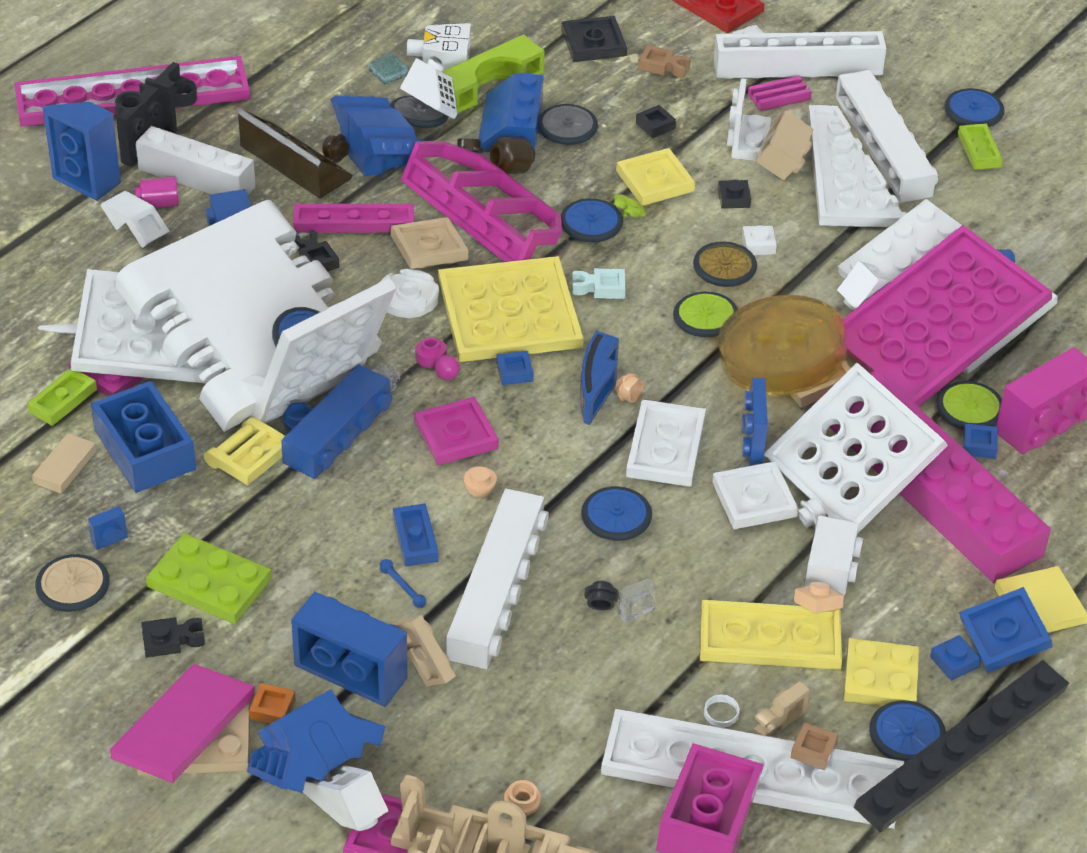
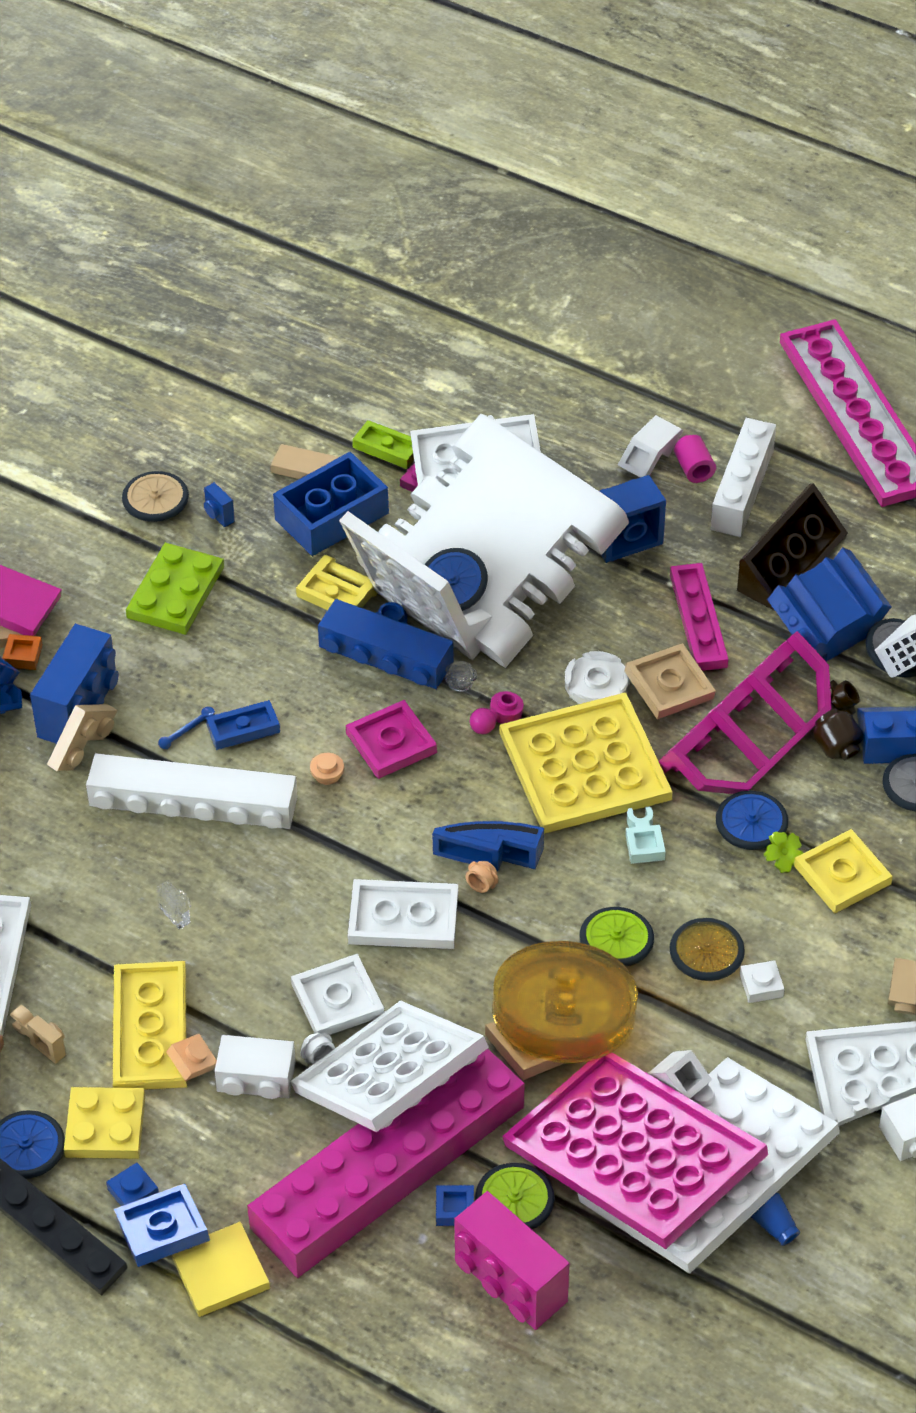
camera: 85 degrees right, 5 degrees up
blue slope [43,102,121,201] -> none
black plate [115,62,197,167] -> none
black plate [141,617,205,658] -> none
black plate [295,230,340,272] -> none
blue plate [496,351,534,385] -> none
blue wheel [581,486,652,541] -> none
black plate [584,581,619,610] -> none
white axle [704,694,740,728] -> none
black plate [718,179,751,209] -> none
blue plate [741,378,768,466] -> none

